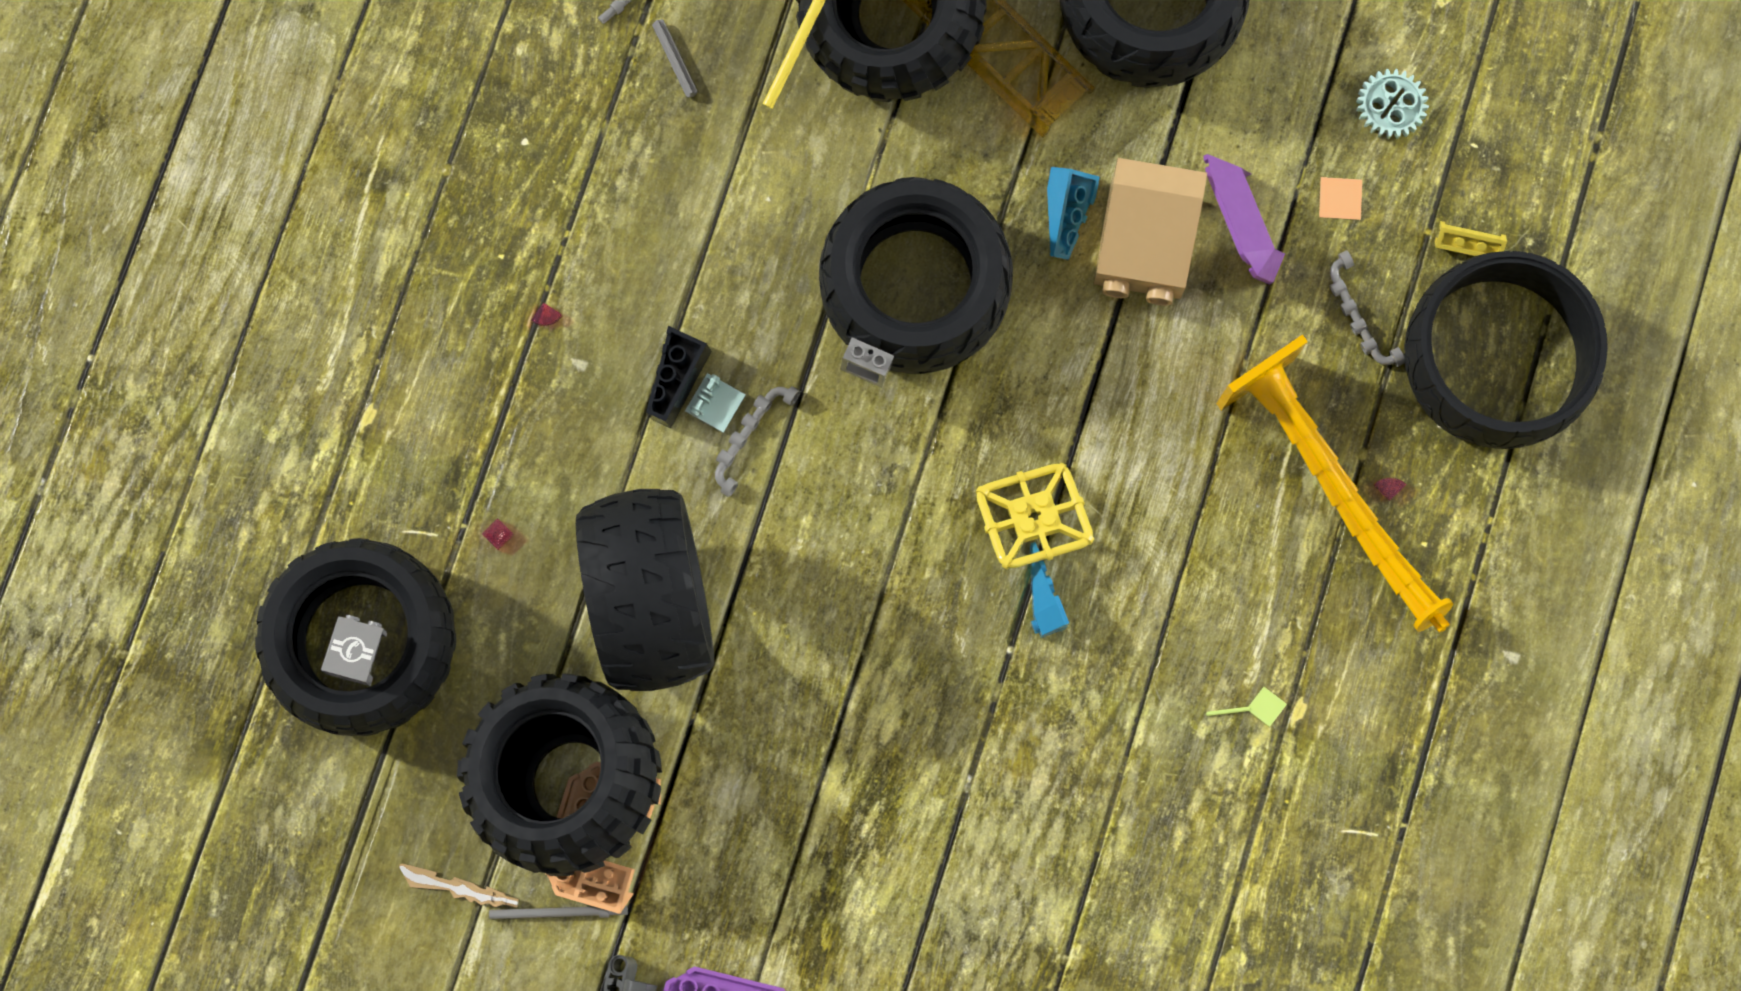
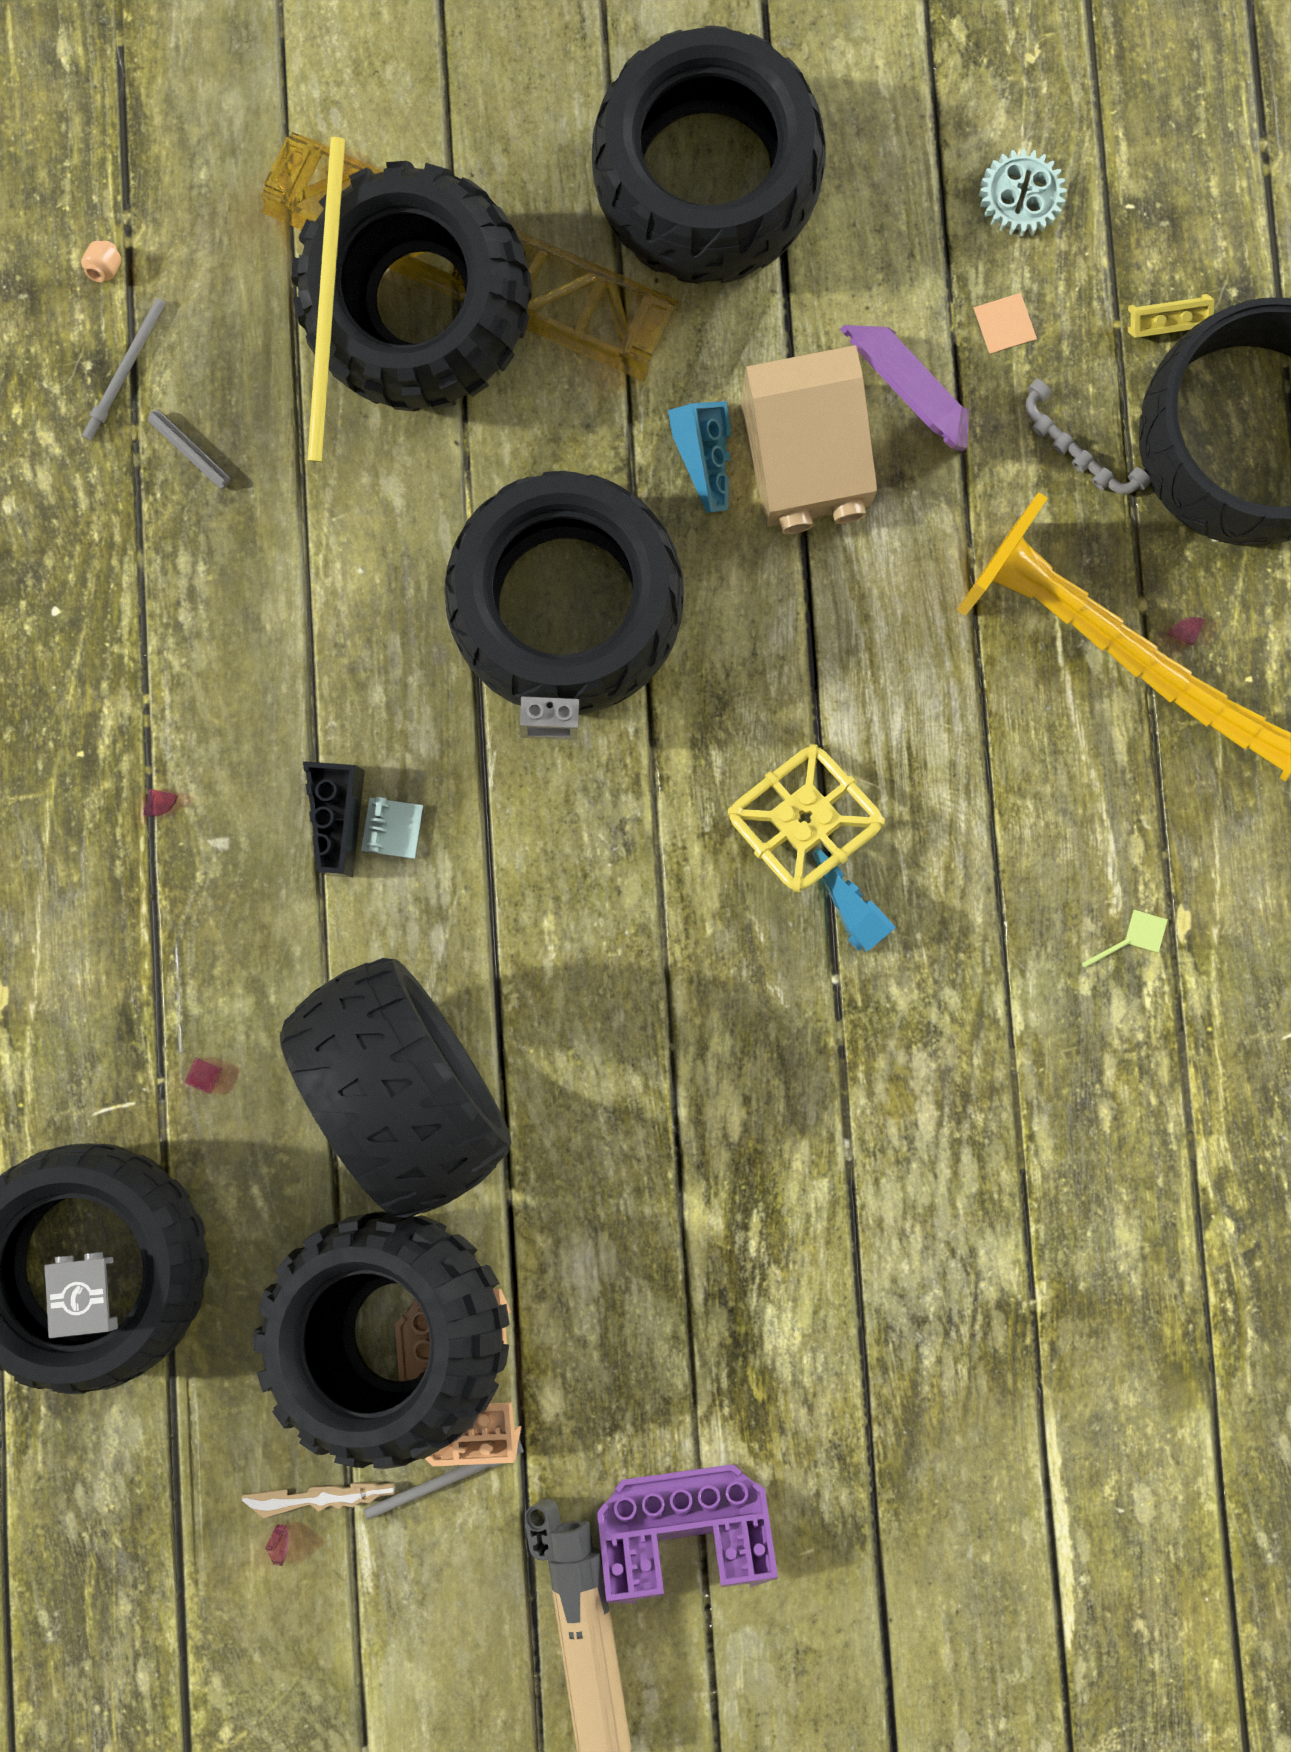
camera: 20 degrees left, 5 degrees up
light grey bar [715,386,800,497] -> none
none -> clear pink tile [265,1524,289,1566]

